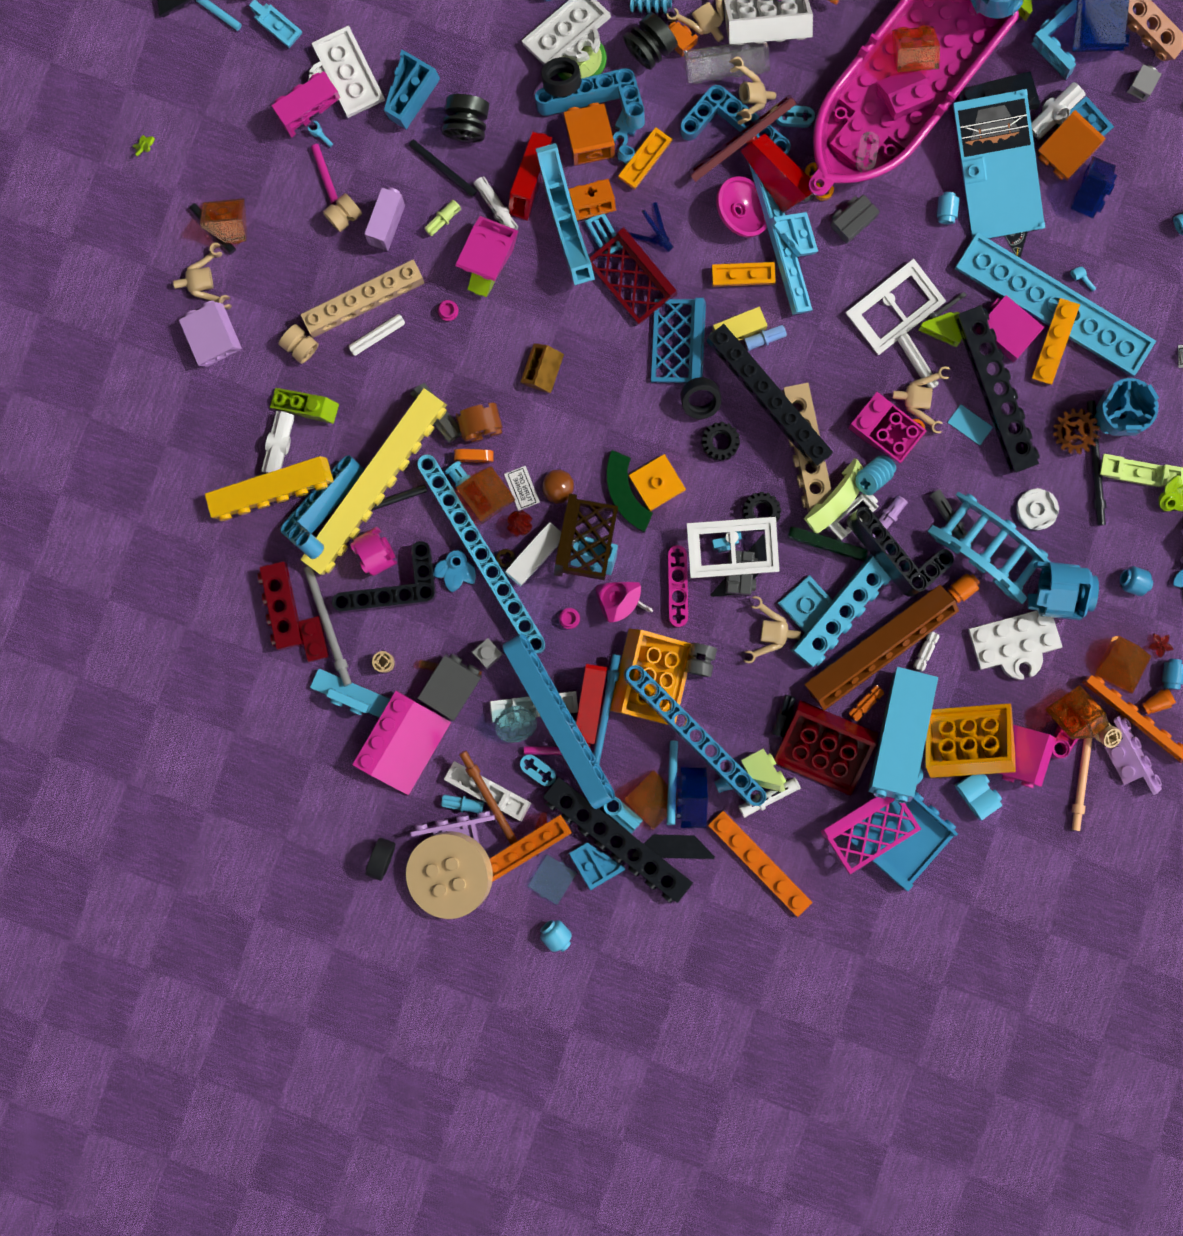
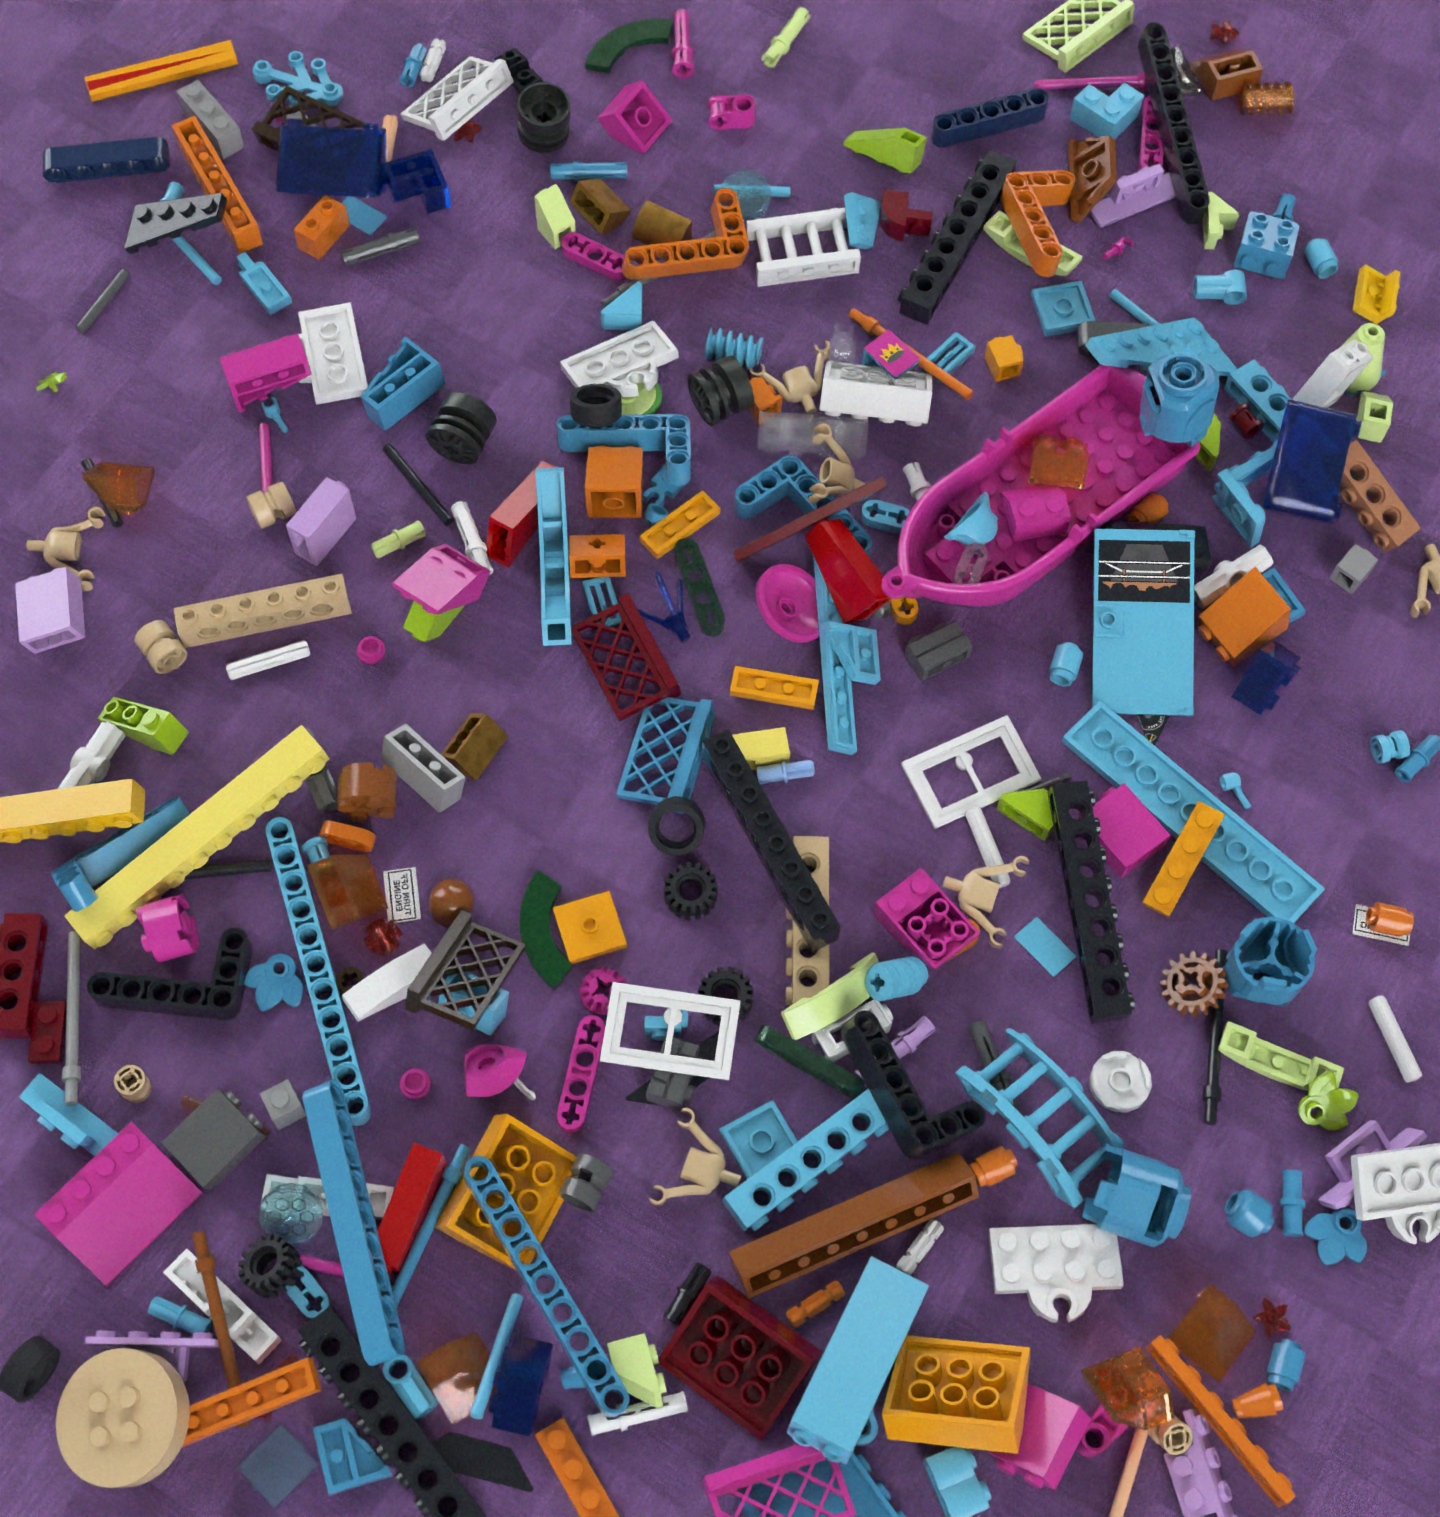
camera: 10 degrees right, 20 degrees down
none -> dark grey bar [76,269,130,333]
none -> black tyre [238,1234,302,1299]
none -> light grey brick [380,723,466,813]
none -> dark pink gear [579,966,627,1015]
none -> clear green beam [674,538,725,637]
none -> white pin [903,462,931,501]
none -> medium azure hat [944,492,999,548]
none -> orange brick [1127,493,1169,523]
none -> dark azure pin [1280,1170,1306,1237]

